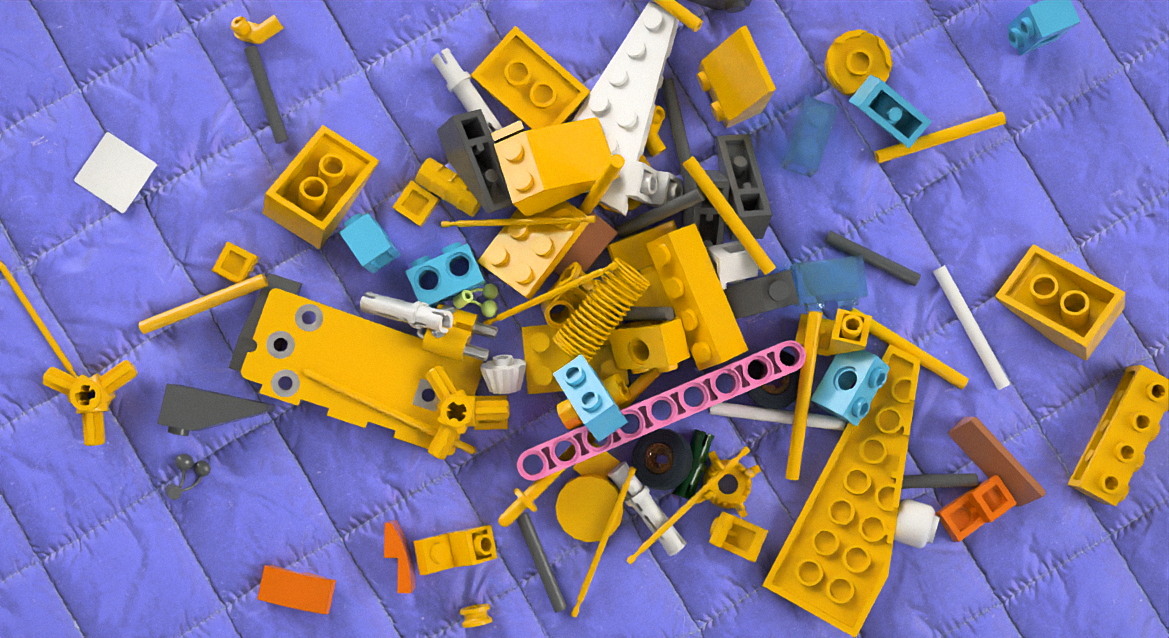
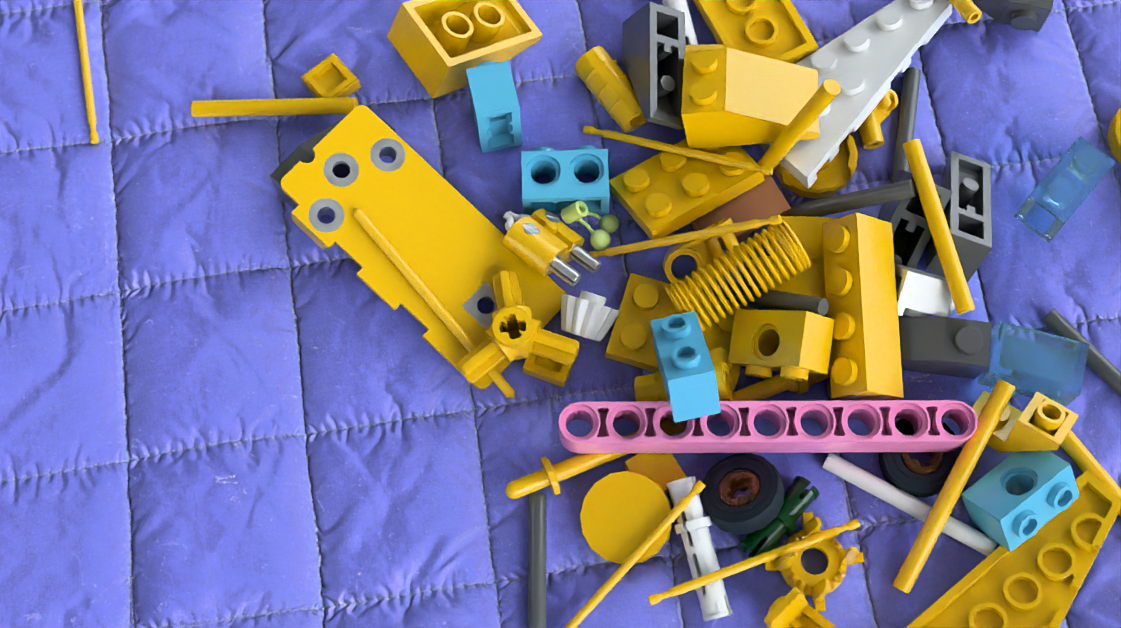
camera: 25 degrees right, 15 degrees down
yellow bush [43,360,138,446] -> none
dark grey slope [158,383,275,436] -> none
dark grey piece [165,454,211,500] -> none
orange slope [257,565,336,615] -> none
white pin [360,292,453,333] -> none
orange slope [384,520,416,593] -> none
yellow tile [392,180,440,228] -> none
yellow slope [413,525,497,575] -> none
yellow bush [459,603,493,628] -> none
white slope [624,161,683,208] -> none
yellow slope [696,25,776,129] -> none

